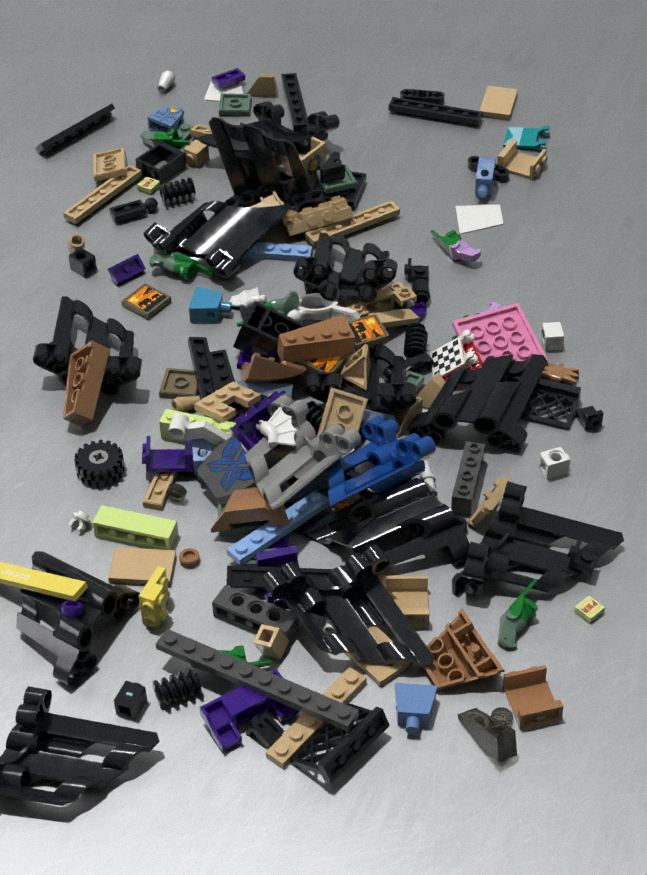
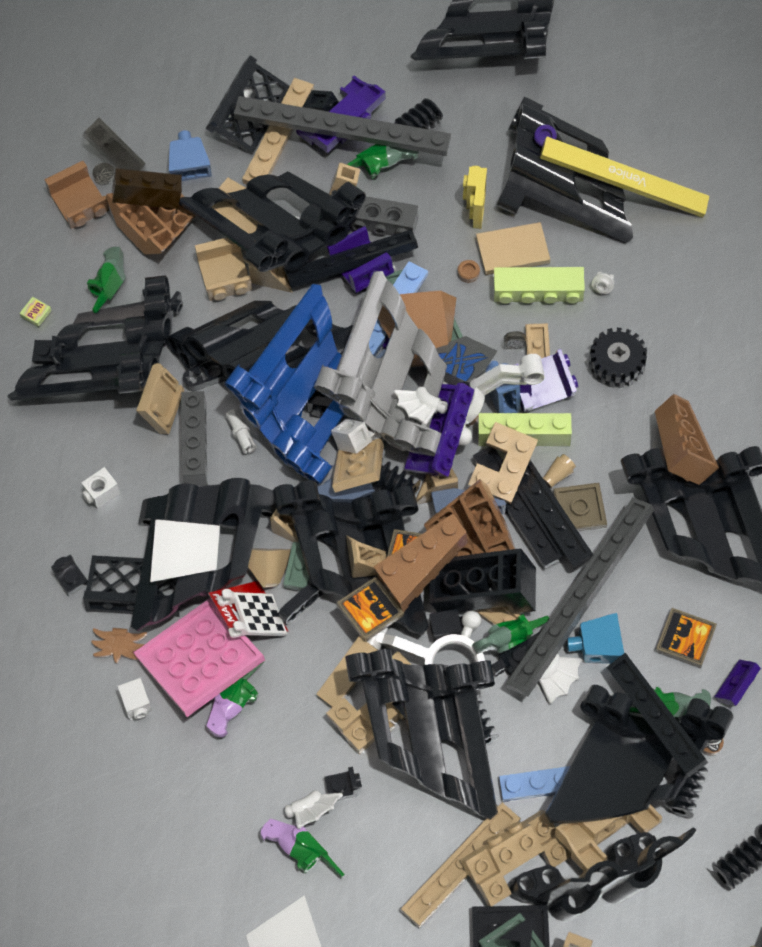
camera: 165 degrees right, 20 degrees up
black brick [114,681,147,720] -> none
black piece [403,323,428,359] -> none
dark purple tile [409,301,426,322] -> none
black brick [411,279,430,304] -> none
none -> dark brown brick [112,168,182,209]
none -> white sticker [150,520,220,582]
none -> white arm [284,790,343,829]
none -> dark grey plate [506,497,654,697]
none -> black plate [606,653,709,777]

